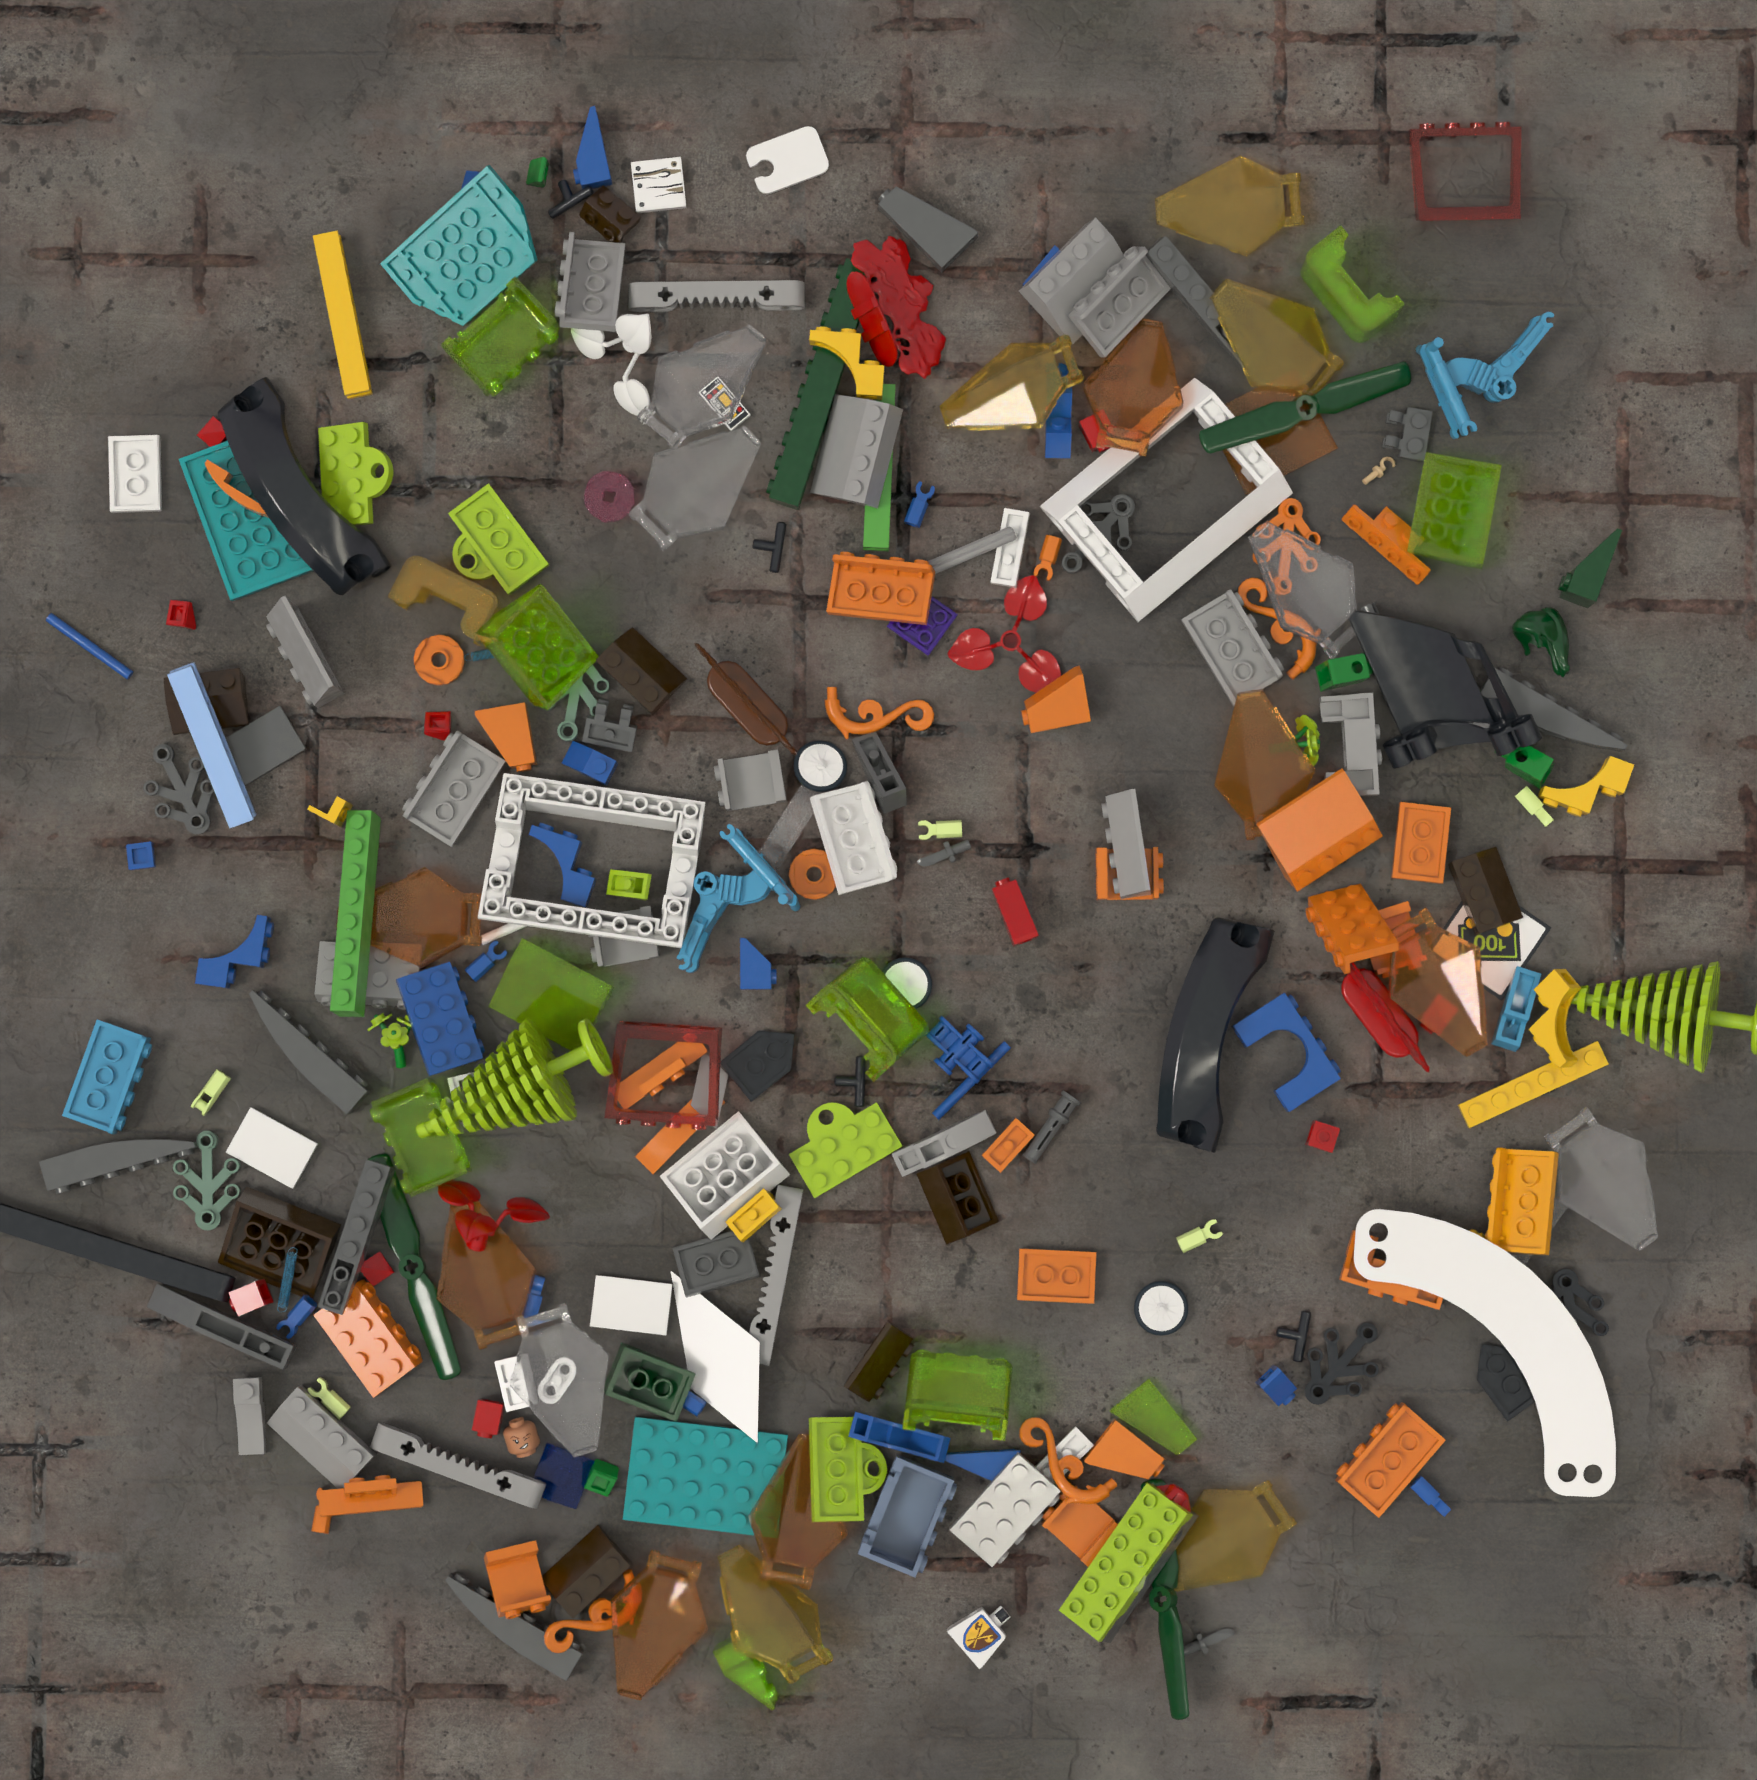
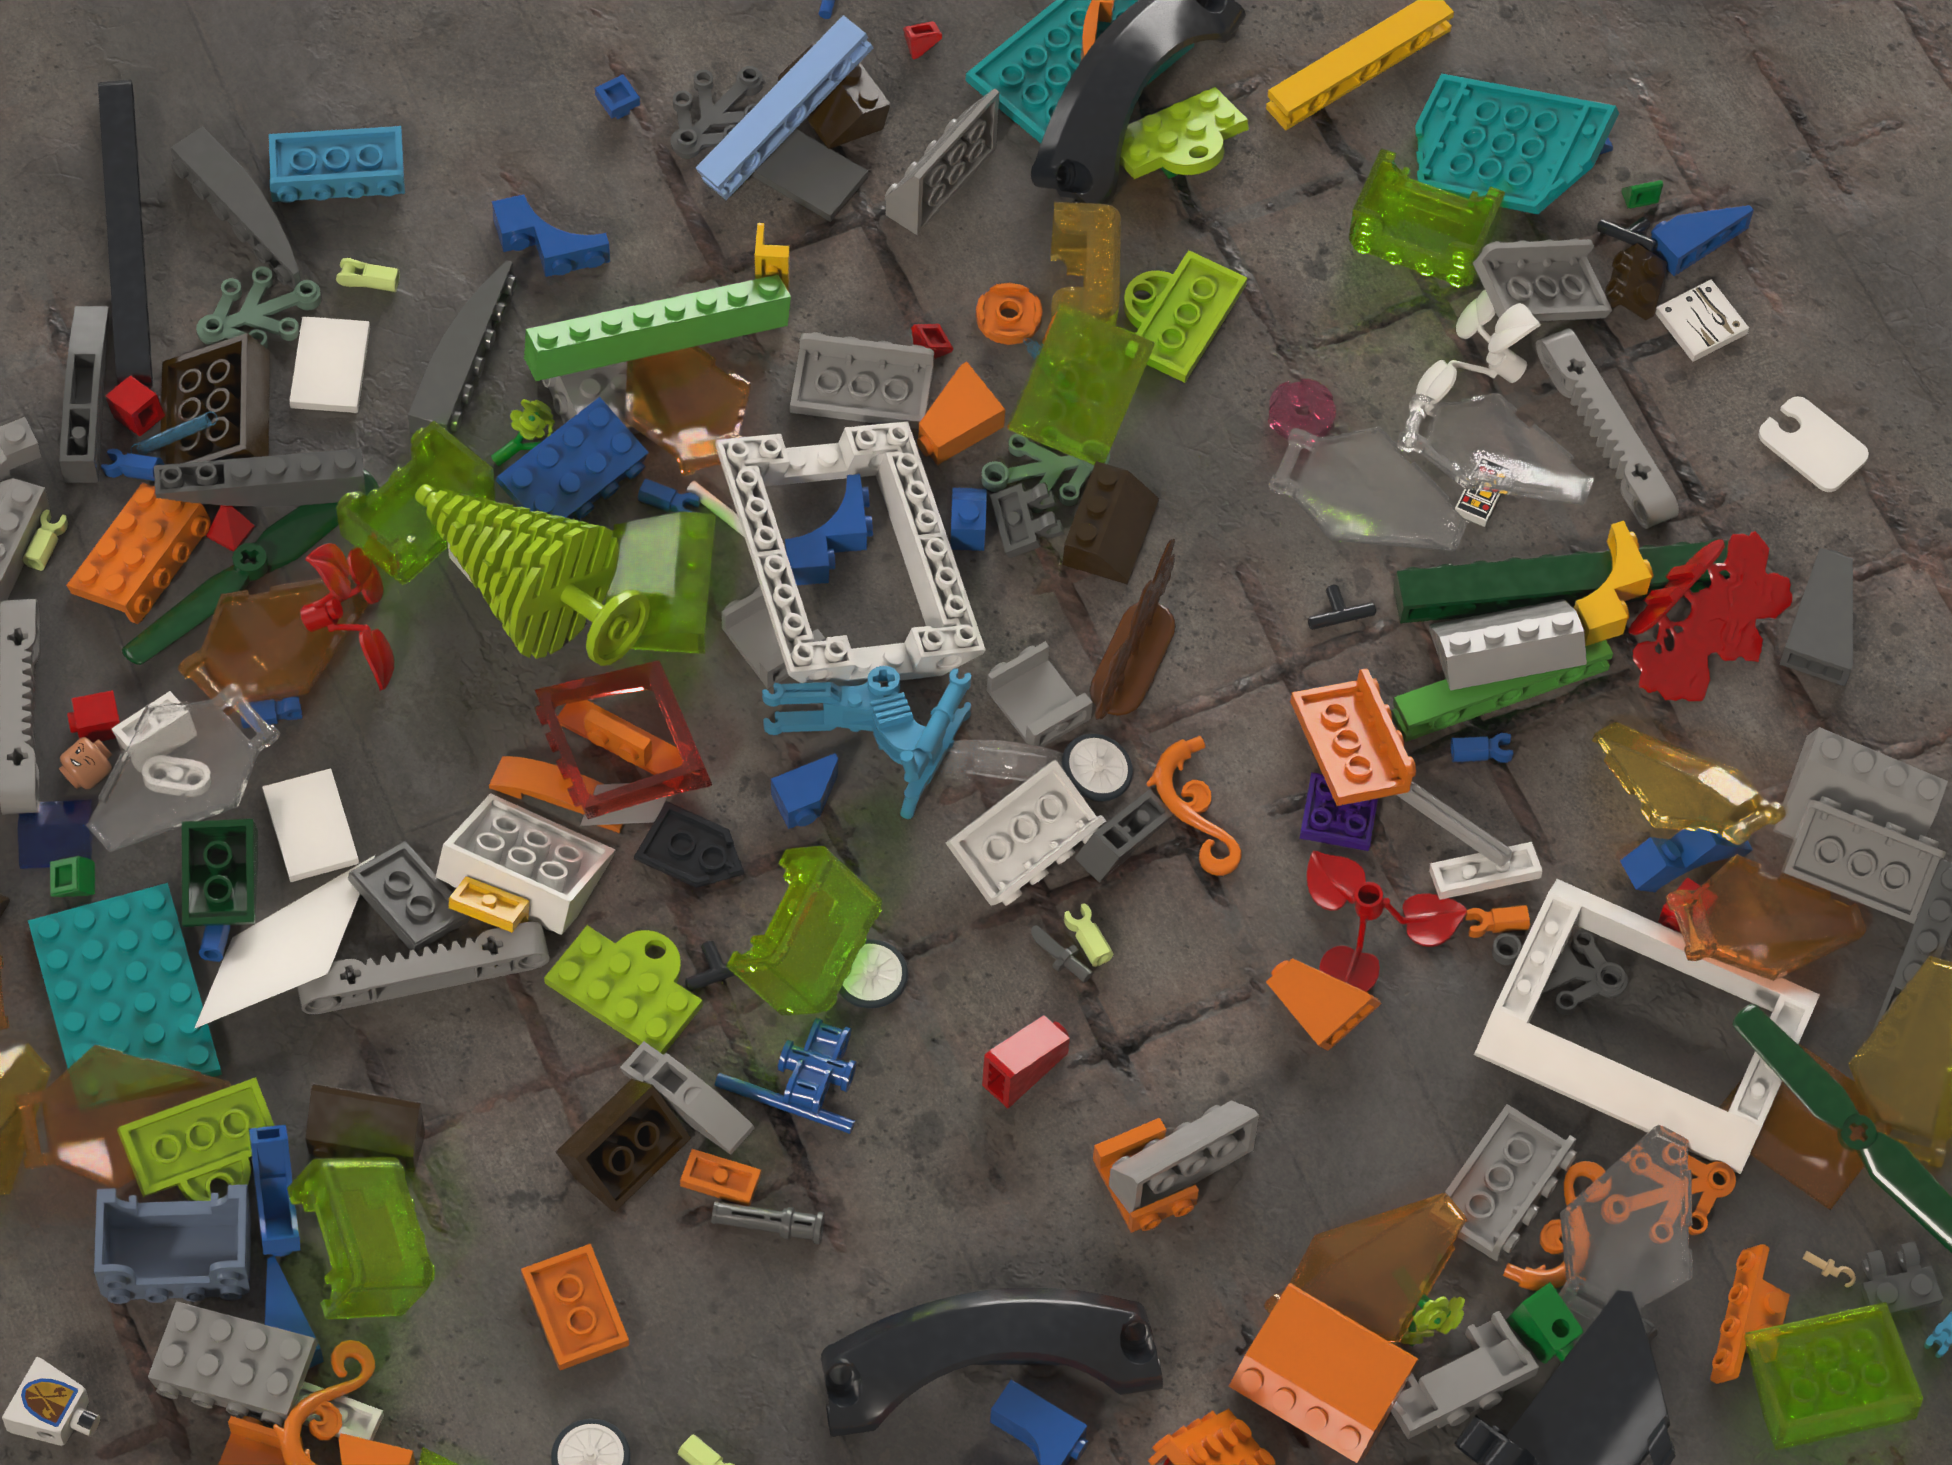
camera: 55 degrees right, 25 degrees down
lime slope [606,869,652,901] -> none
orange tile [789,849,836,900] -> none

